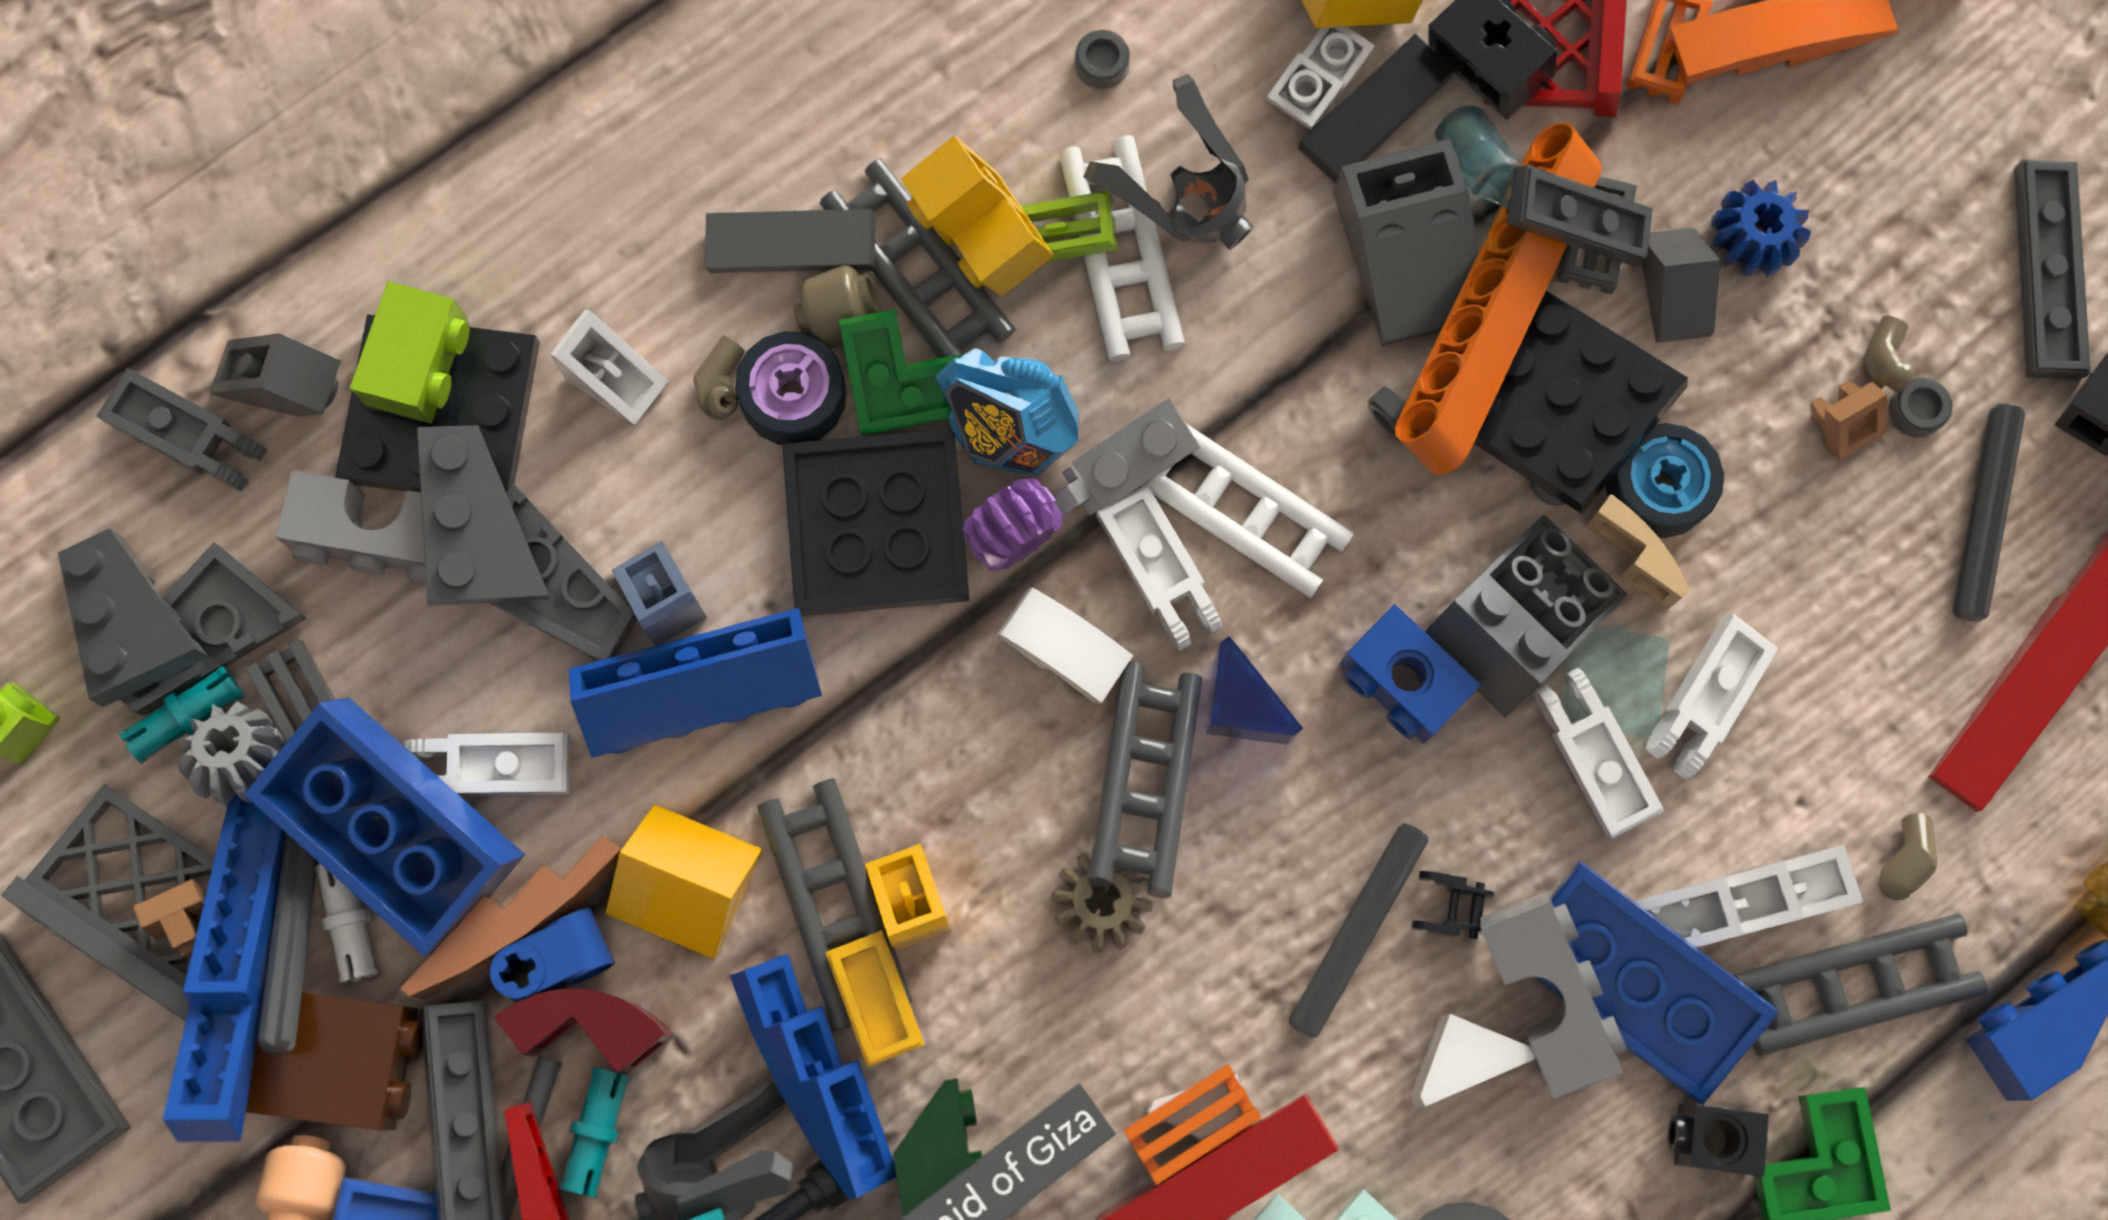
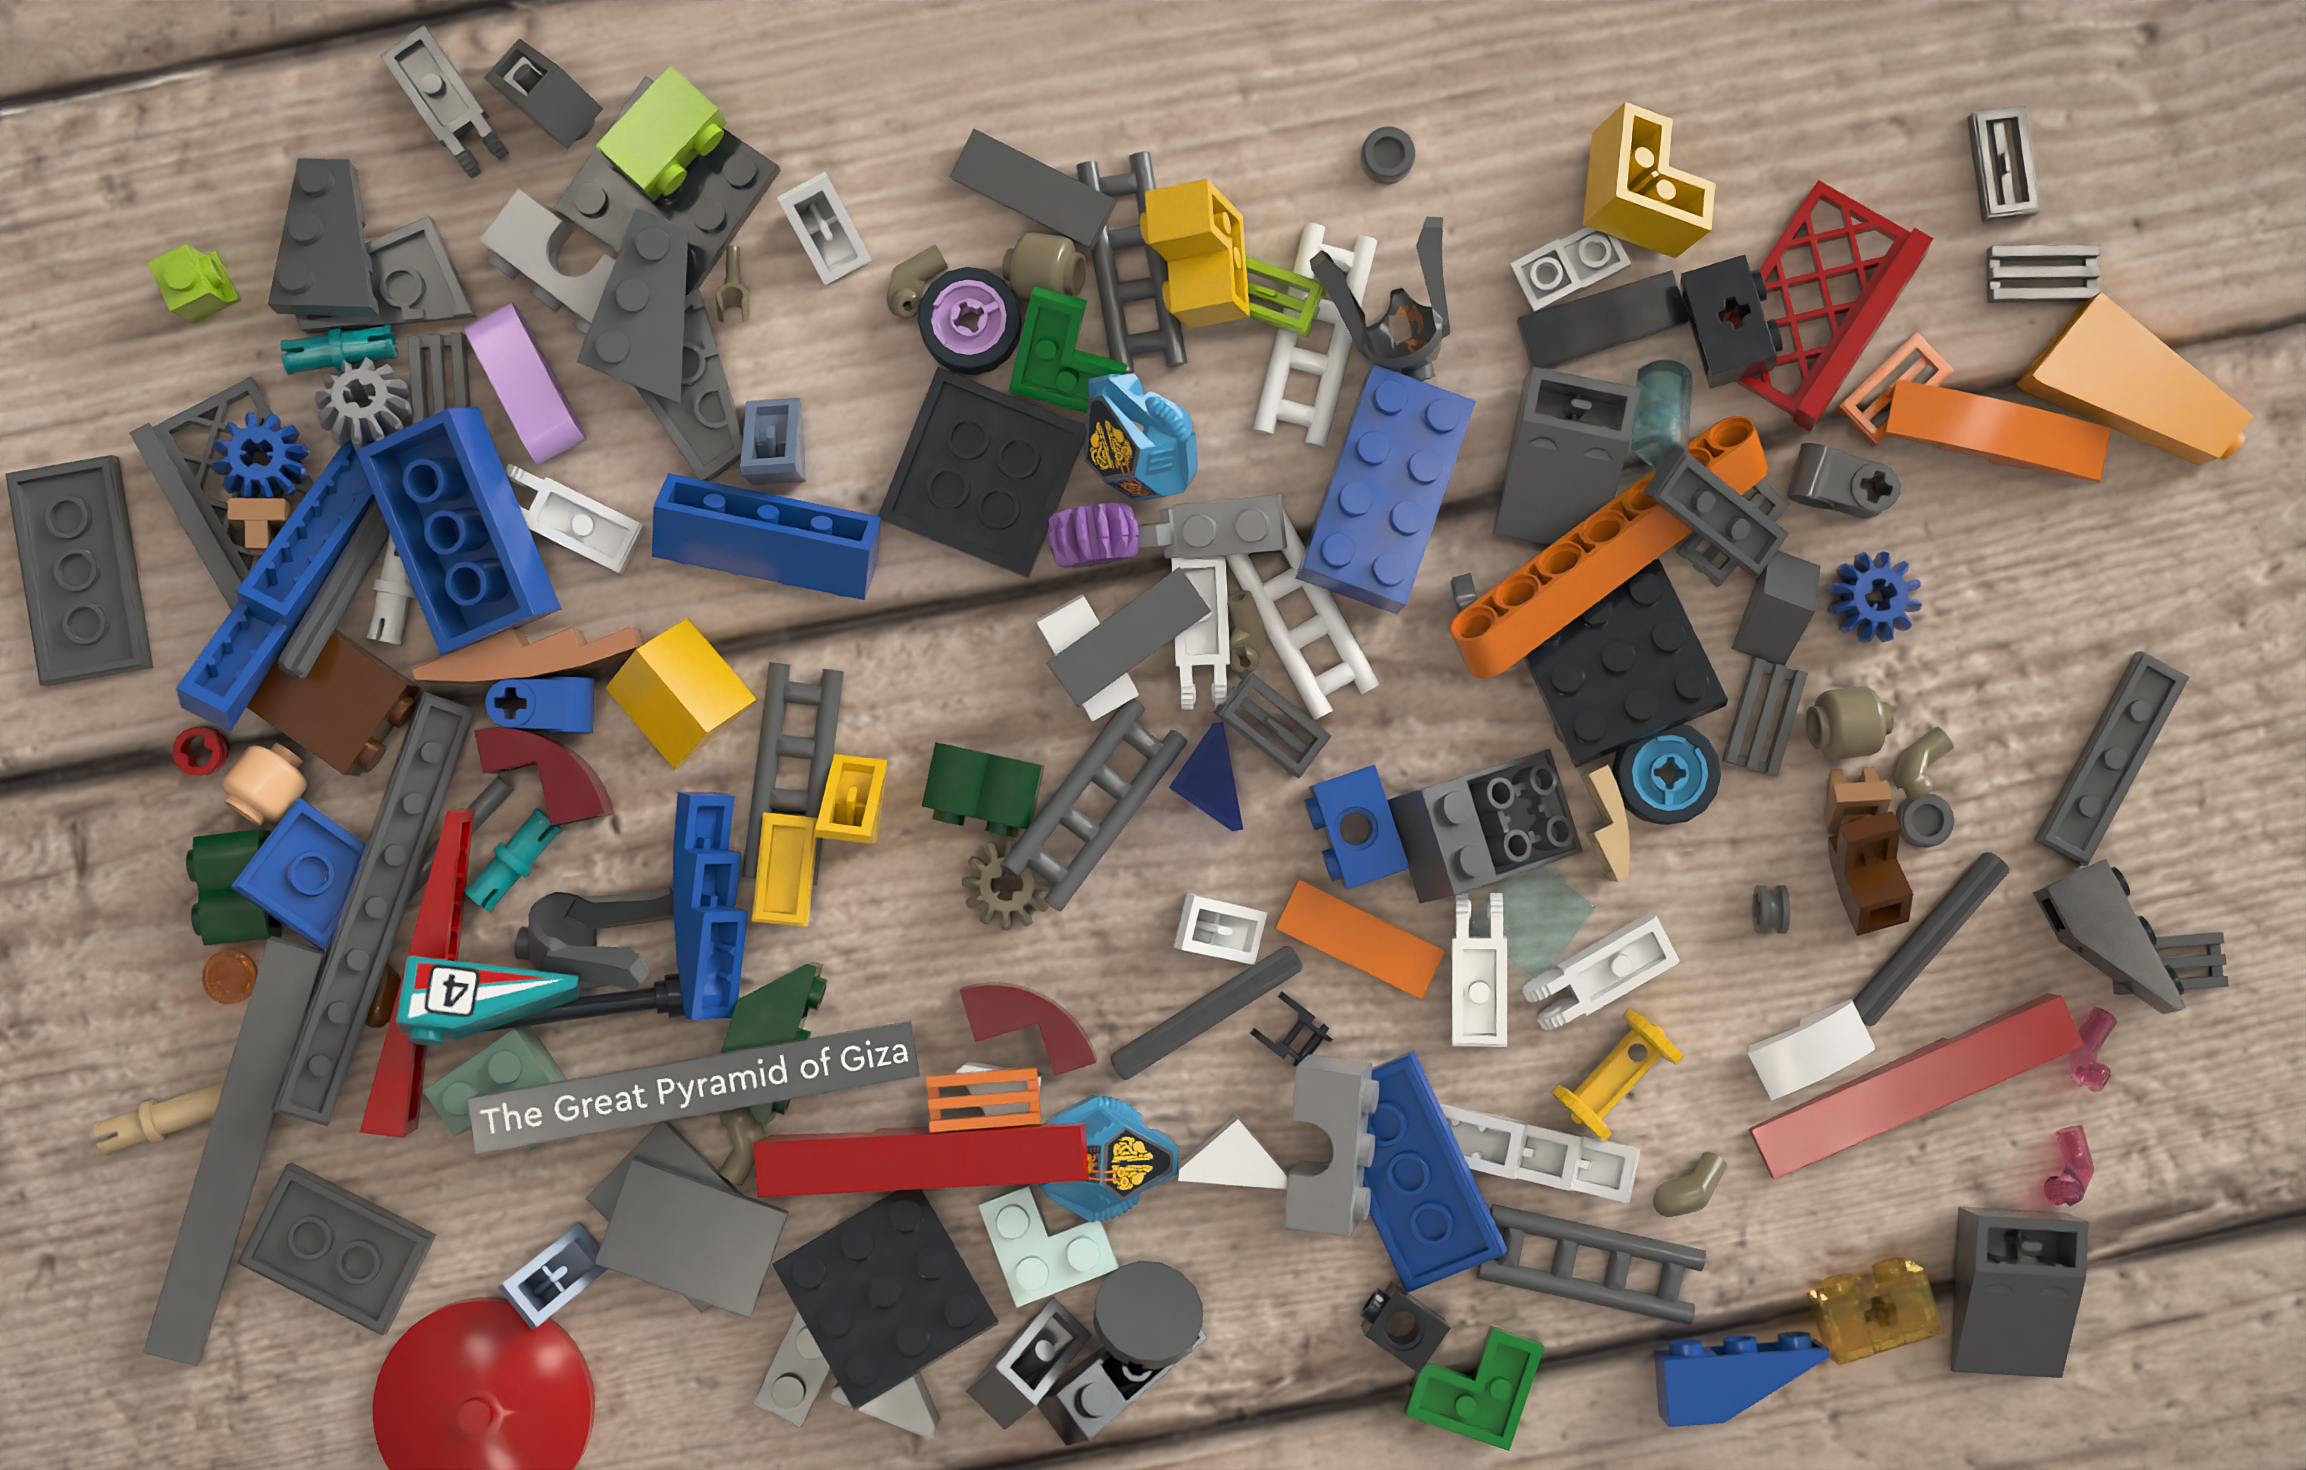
camera: 30 degrees right, 10 degrees up
none -> red bush [172,727,229,776]
none -> blue gear [212,413,309,499]
none -> lavender beam [464,302,587,464]
none -> dark tan hand [716,245,750,323]
none -> dark green brick [922,742,1044,837]
none -> dark red brick [960,982,1097,1076]
none -> helmet [1037,1095,1179,1223]
none -> dark grey tile [1046,567,1211,707]
none -> white slope [1173,892,1268,965]
none -> dark grey tile [1213,669,1331,778]
none -> dark tan arm [1227,590,1267,674]
none -> orange tile [1275,879,1445,1000]
none -> brick [1295,364,1476,615]
none -> yellow hose [1551,1007,1684,1142]
none -> dark grey tile [1722,657,1808,777]
none -> white slope [1748,999,1875,1101]
none -> dark grey bush [1752,885,1790,934]
none -> dark grey piece [1787,443,1901,519]
none -> dark tan head [1806,686,1893,760]
none -> reddish brown brick [1828,811,1913,936]

